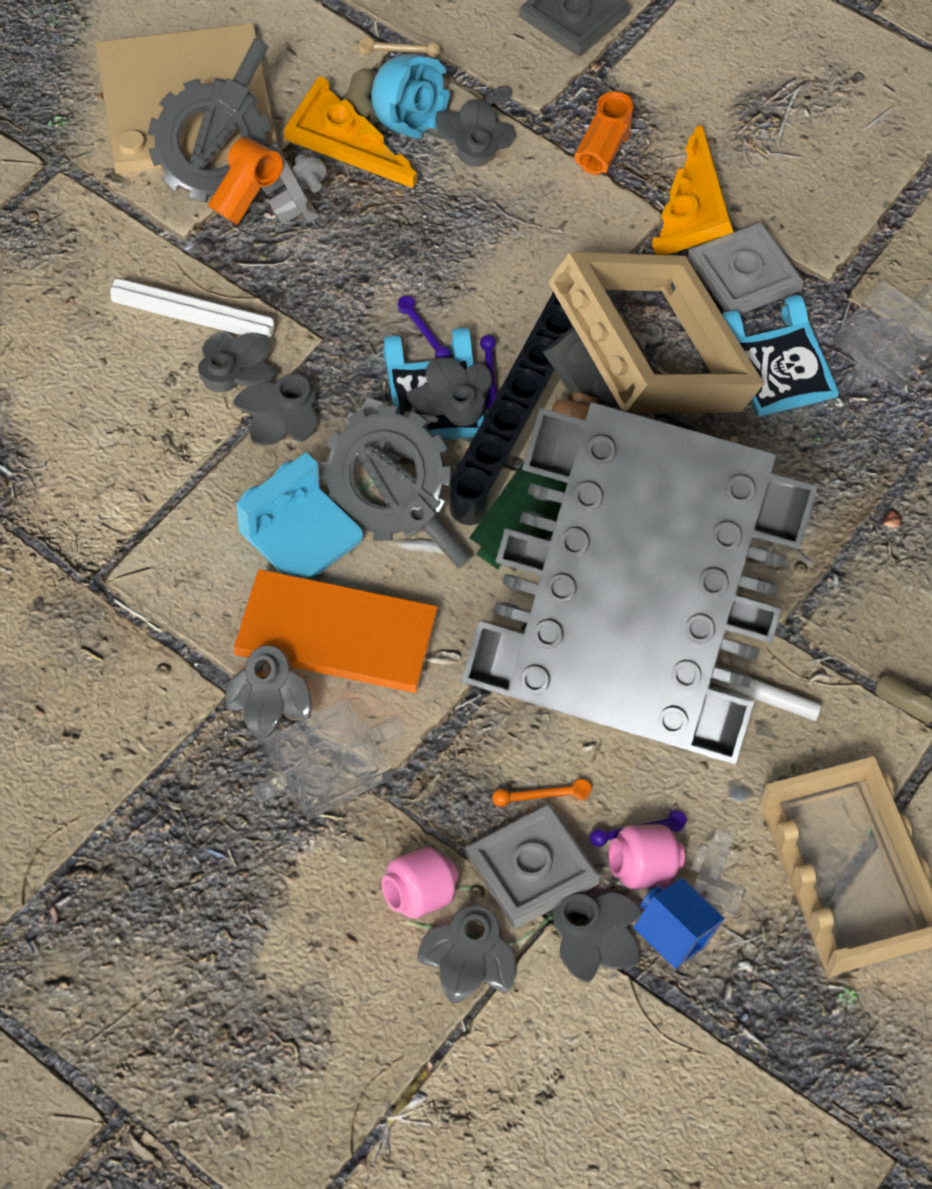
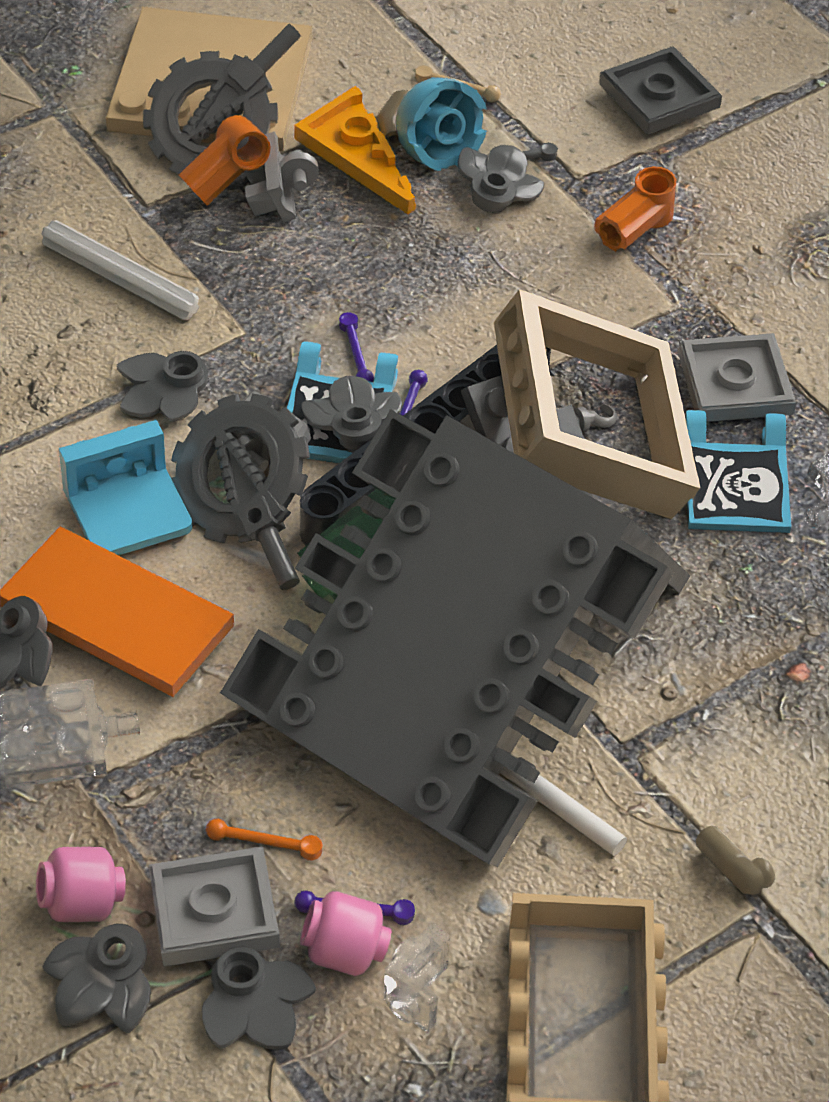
camera: 20 degrees right, 10 degrees down
dark grey plate [198,331,276,392] -> none
blue brick [633,878,725,969] -> none
light orange wing [652,125,734,255] -> none

